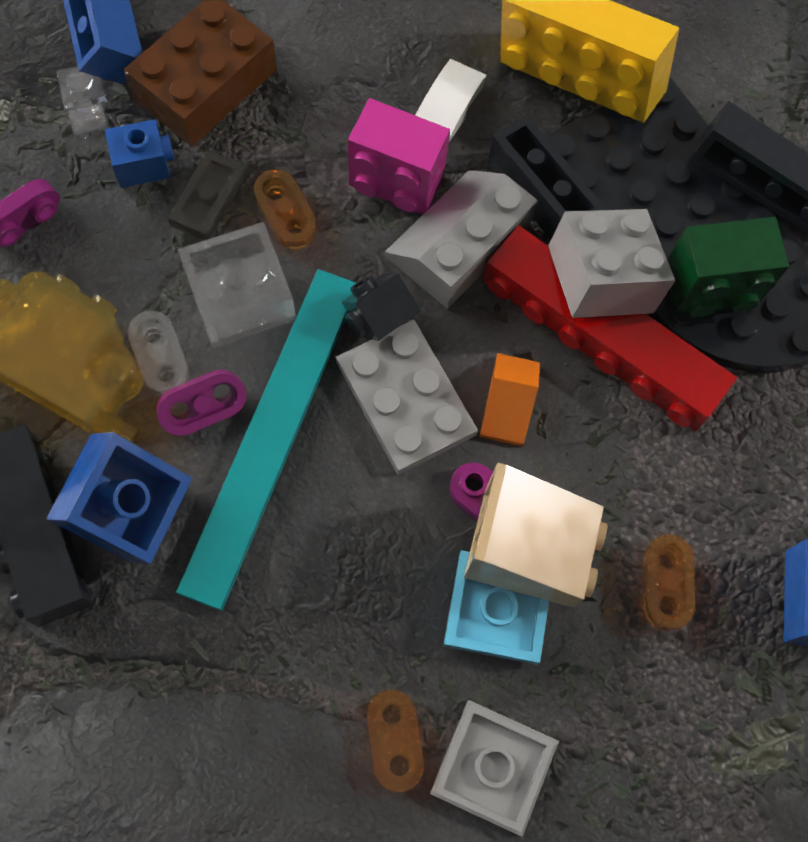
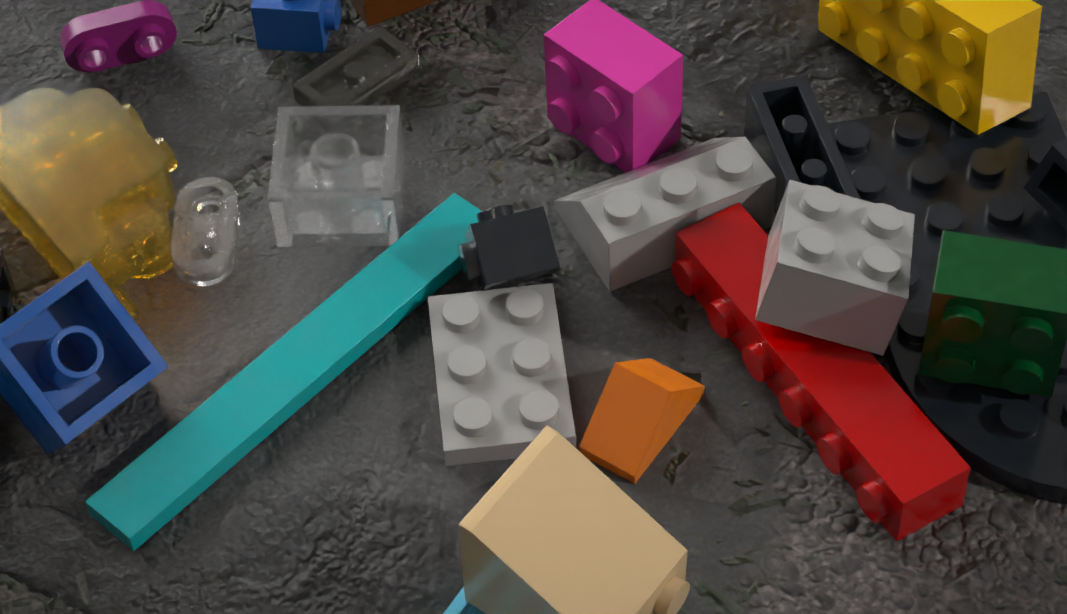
camera: 30 degrees right, 20 degrees down
magenta plate [156,369,246,436] -> none
clear orange plate [254,169,317,249] -> none
white slope [415,59,487,141] -> none

